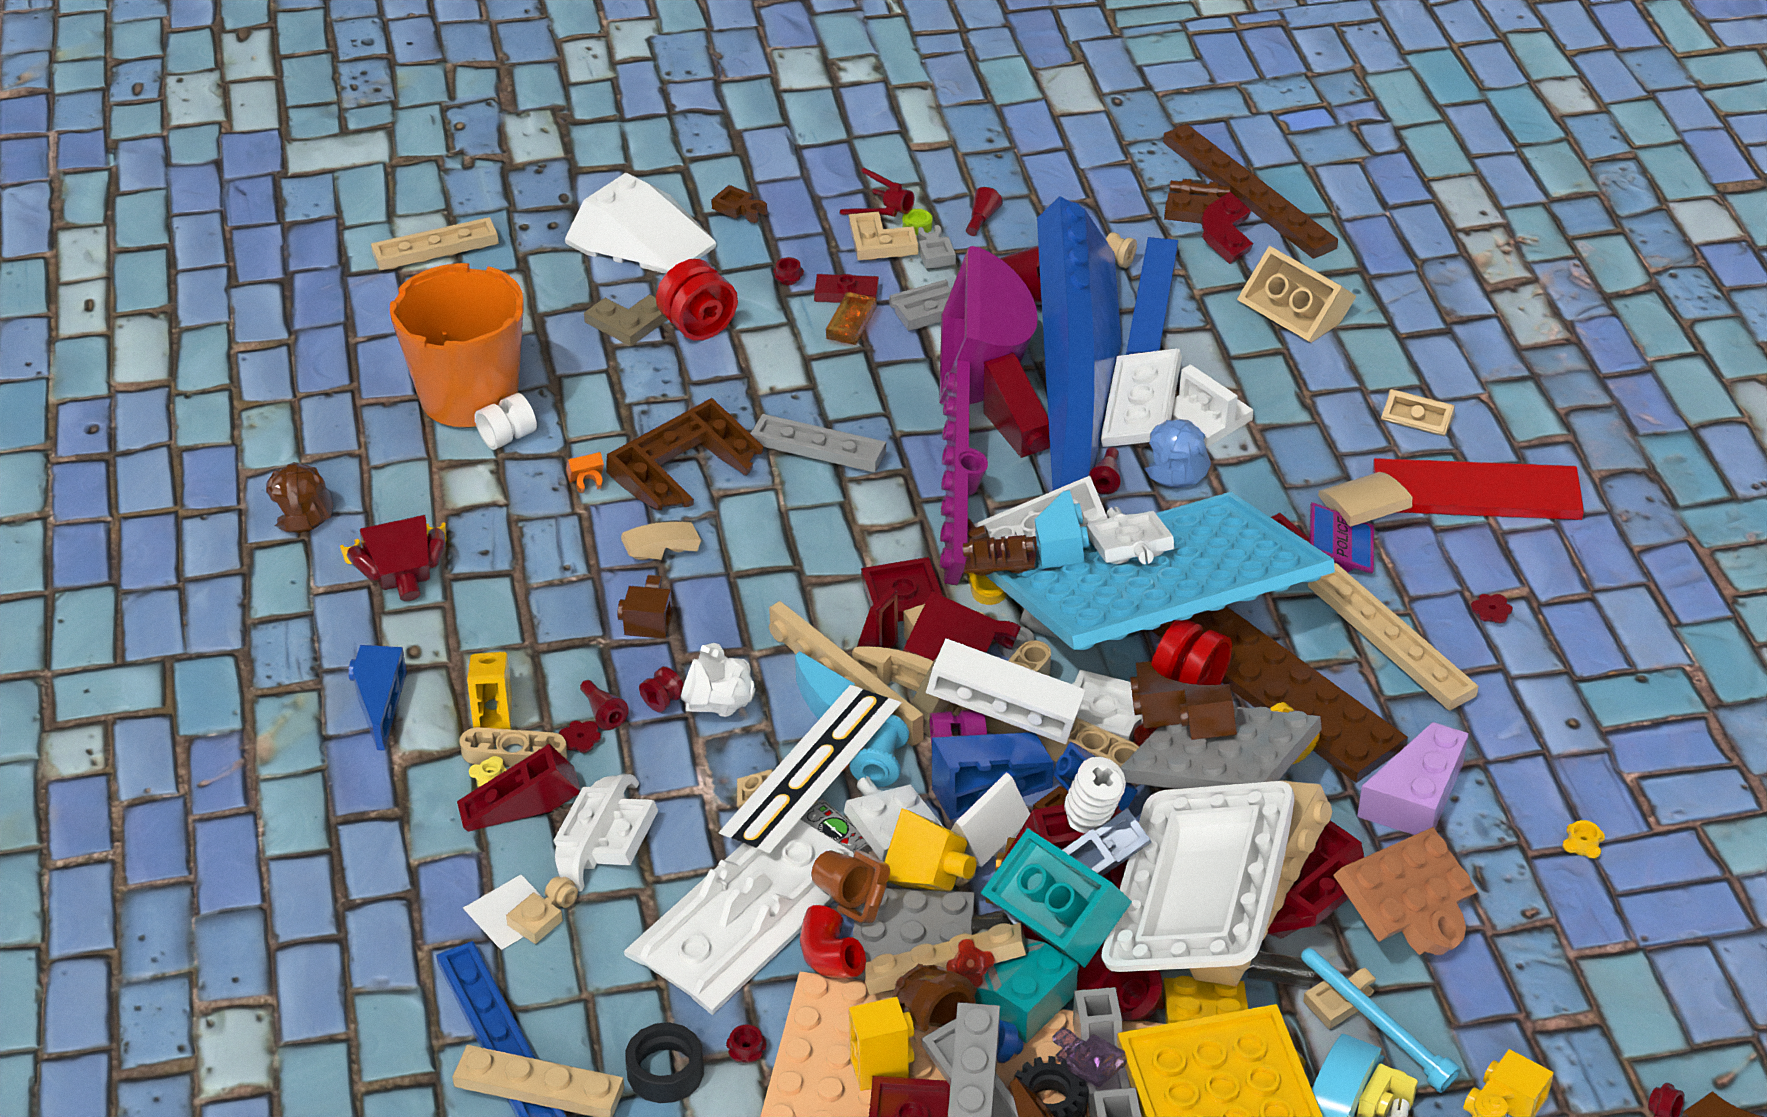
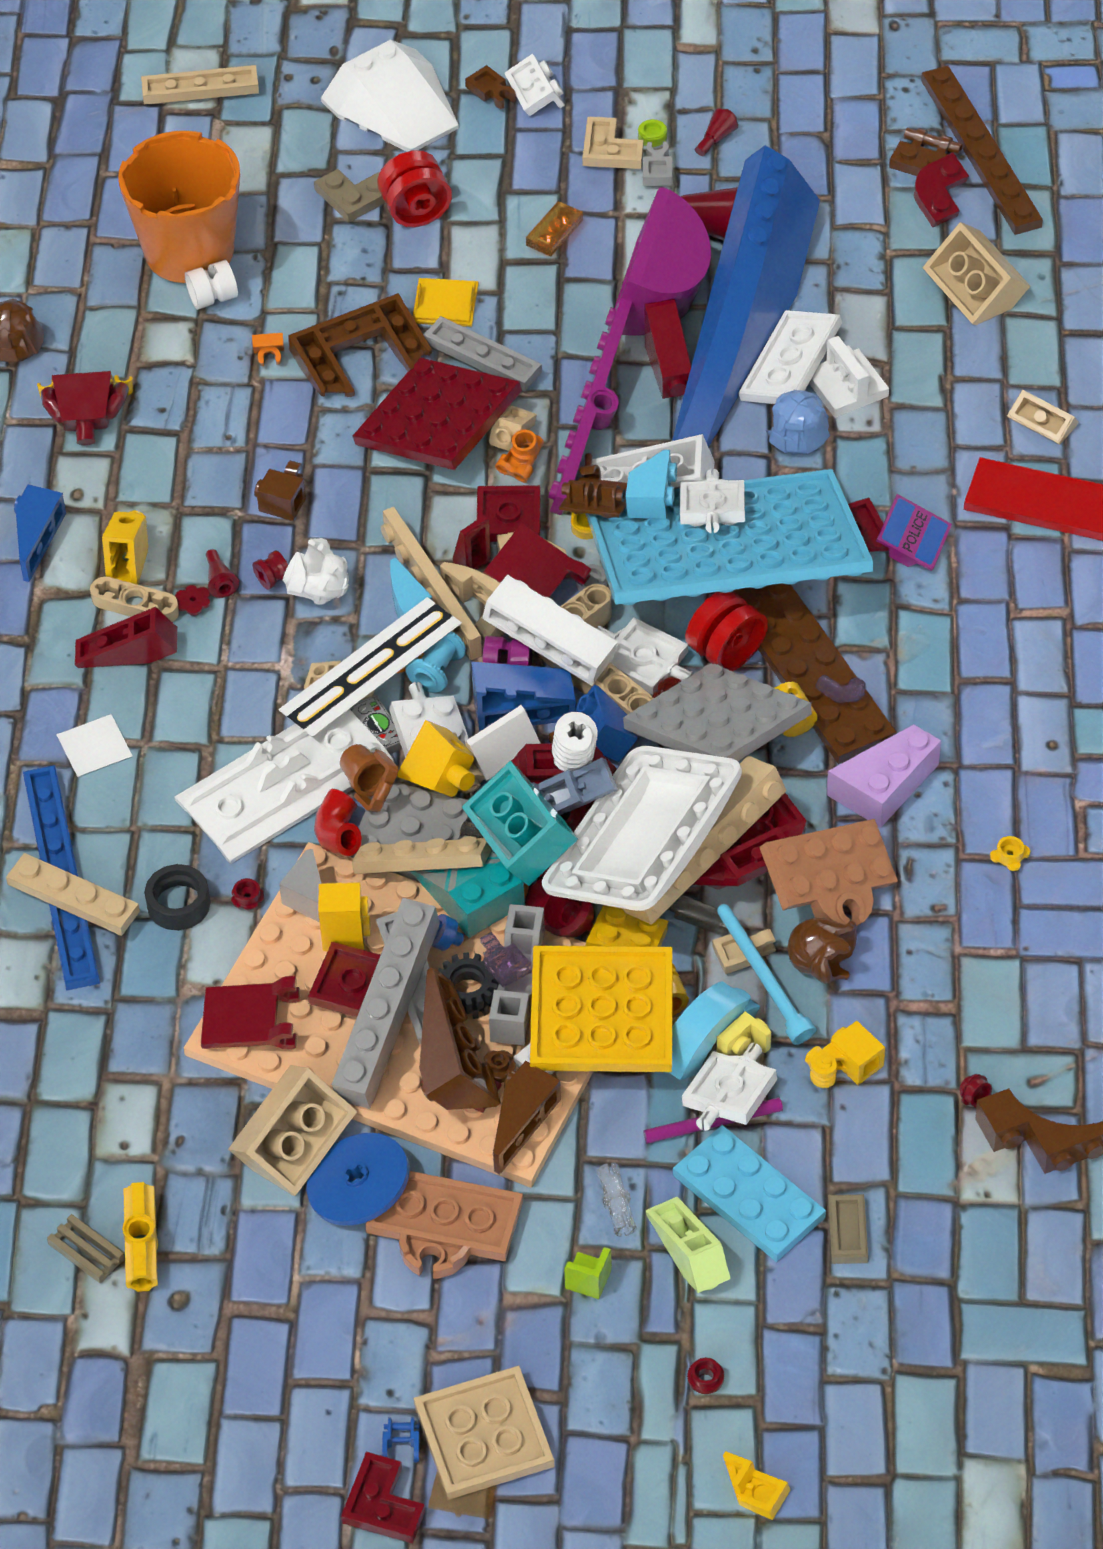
camera: 15 degrees right, 10 degrees up
light yellow plate [469,756,507,788] -> none
tan plate [506,876,578,944] -> none
white plate [553,774,658,892] -> none
tan slope [621,522,701,560] -> none
dark red plate [773,257,804,285] -> none
dark red plate [814,274,879,304] -> none
dark red plant [839,168,915,217] -> none
light grey plate [889,279,952,331] -> none
reddish brown helmet [892,964,977,1032] -> none
clear red plate [946,939,995,988] -> none
dark red cone [1089,447,1121,495] -> none
tan wheel [1106,232,1137,269] -> none
blue tile [1126,237,1178,355] -> none
reddish brown arch [1130,661,1237,740] -> none
tan plate [1308,563,1479,711] -> none
tan slope [1318,472,1413,527] -> none
dark red plant [1471,594,1513,623] -> none
none -> light grey slope [279,849,321,922]
none -> dark red plate [352,357,522,470]
none -> yellow piece [412,278,479,327]
none -> tan bracket [489,405,537,451]
none -> orange plate [495,429,544,483]
none -> white bracket [504,54,565,117]
none -> reddish brown hair [787,918,857,984]
none -> clear purple arm [816,675,866,703]

